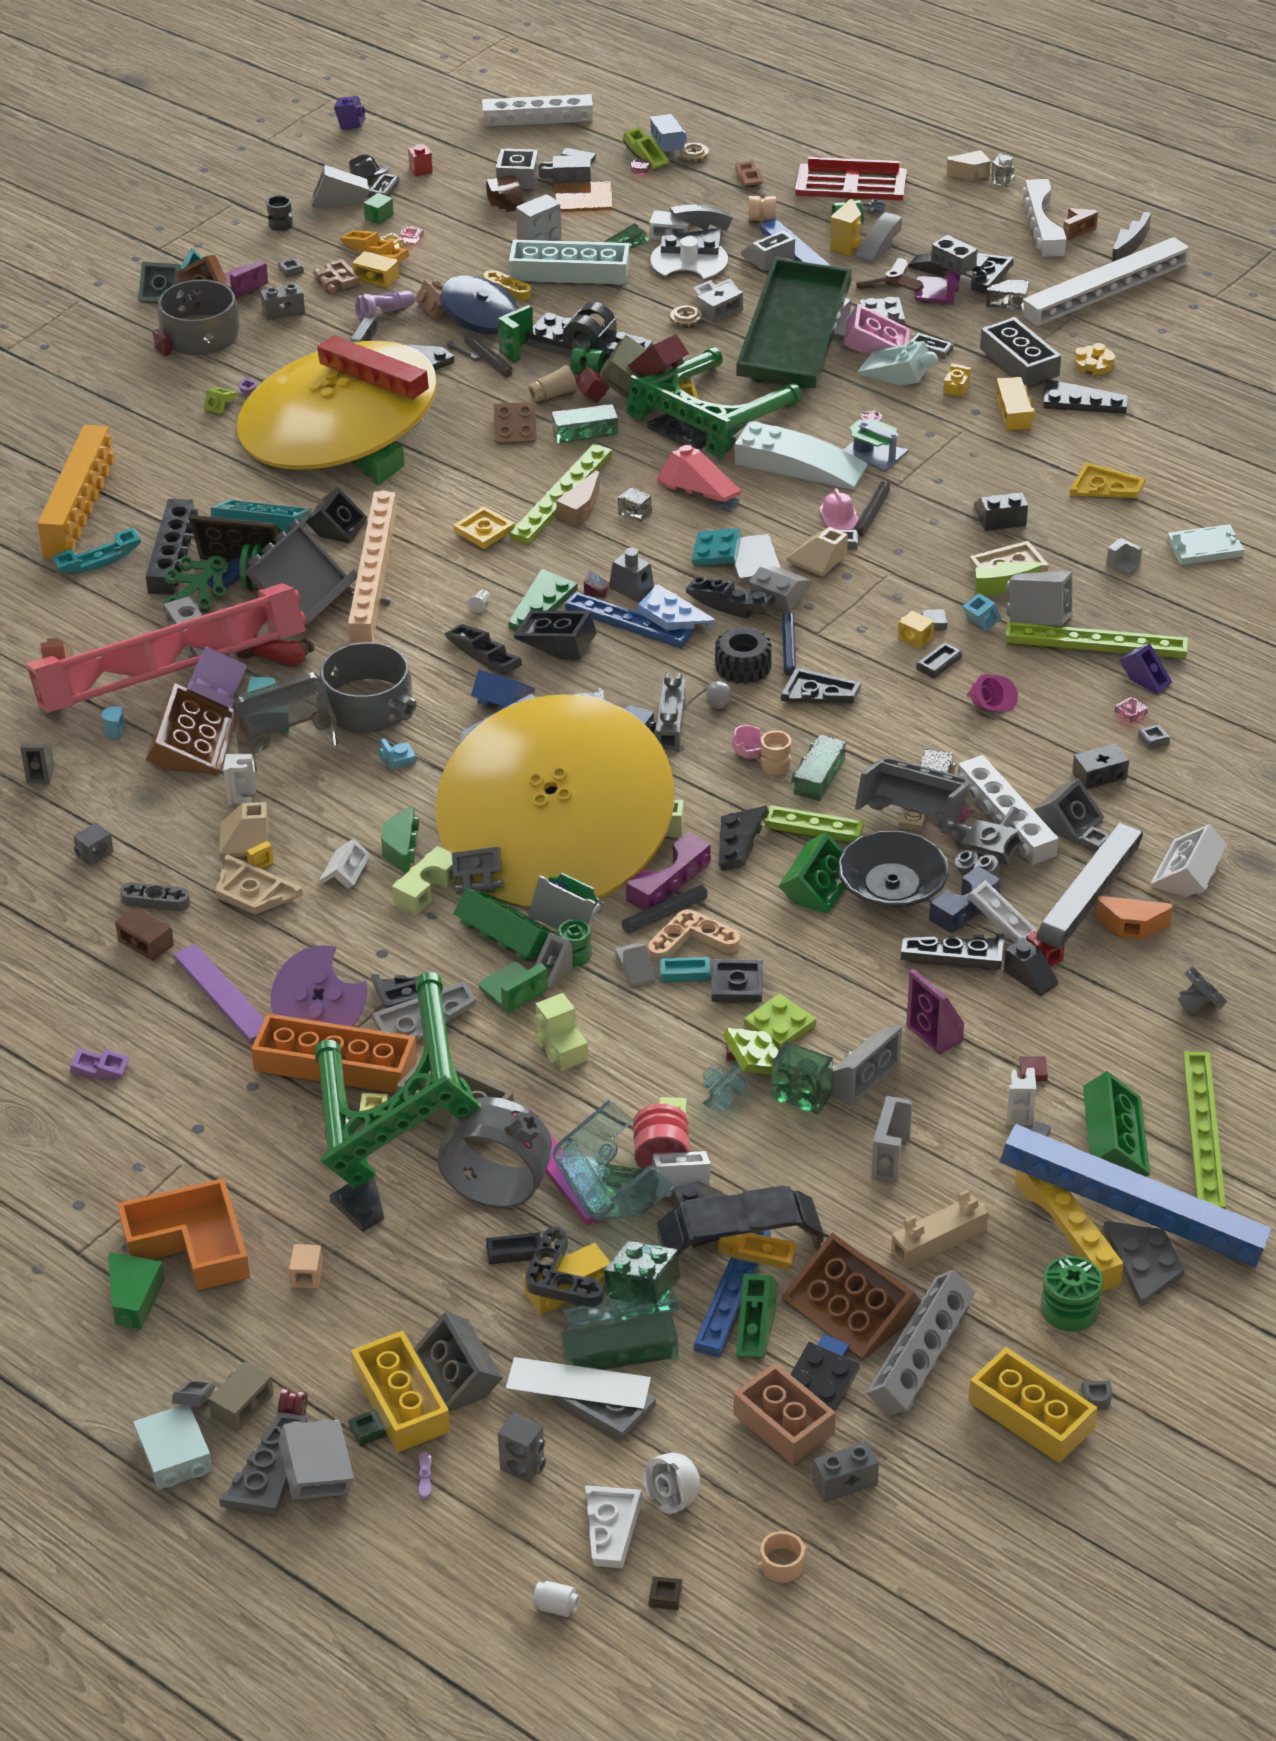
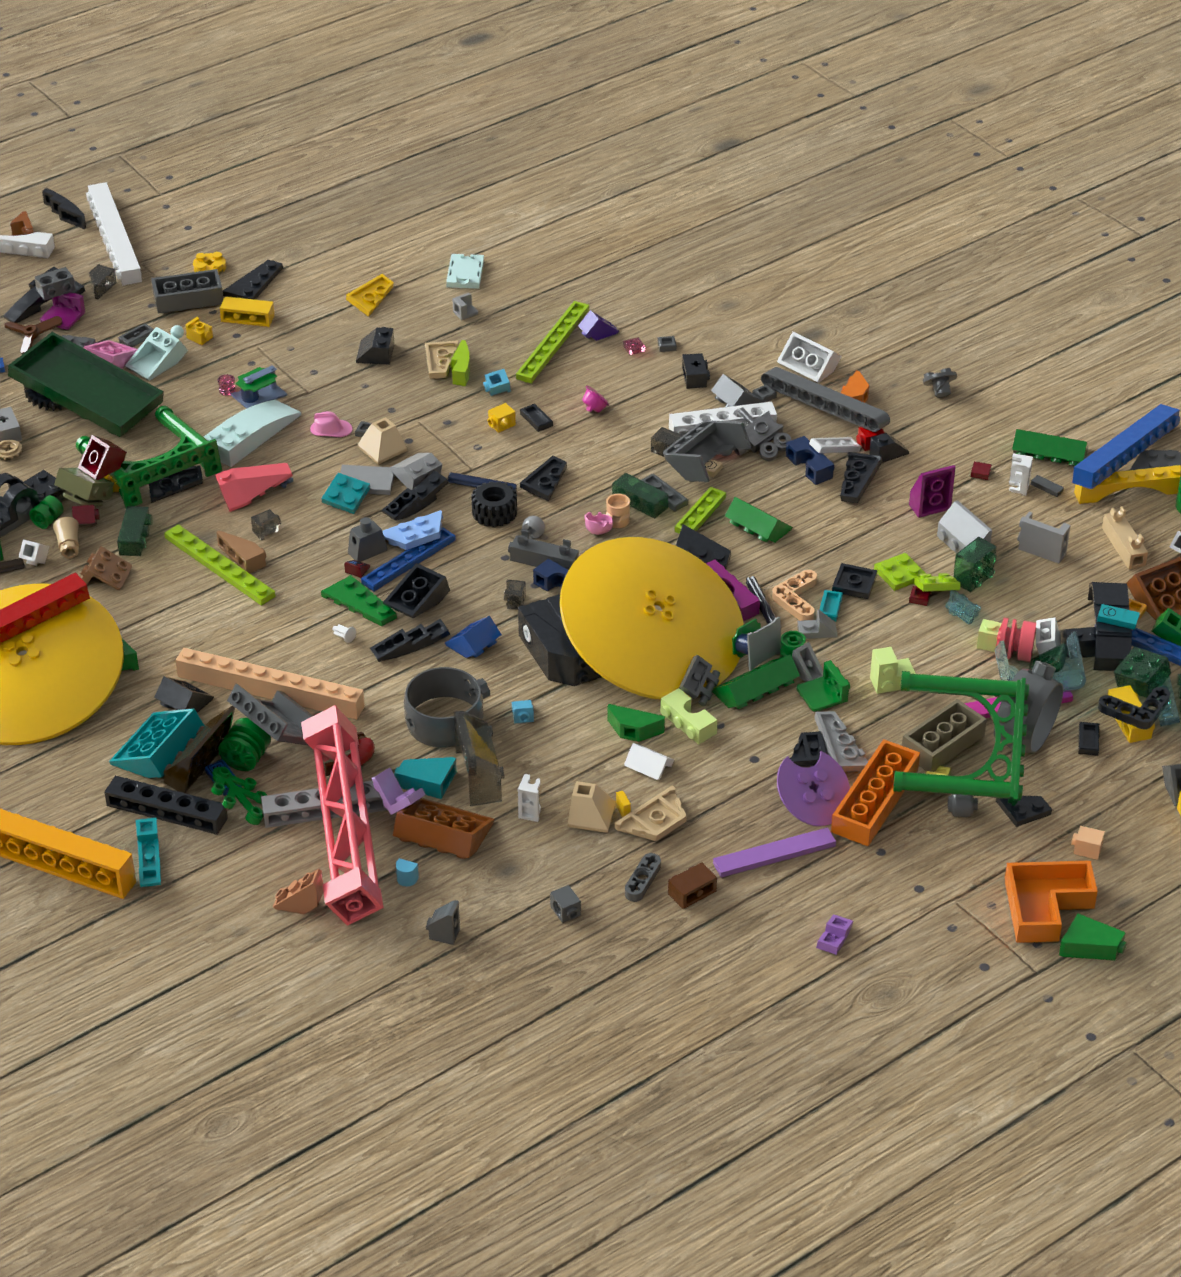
camera: 75 degrees left, 0 degrees up
yellow plate [453,506,514,549] -> none
black dish [837,831,949,907] -> none
dark brown axle [854,481,891,536] -> none
tile [922,609,947,630] -> none
light grey slope [1006,571,1073,626] -> none
lime plate [1183,1051,1226,1209] -> none
none -> white brick [19,539,49,566]
none -> dark grey tile [640,473,689,512]
none -> teal tile [1097,604,1140,630]

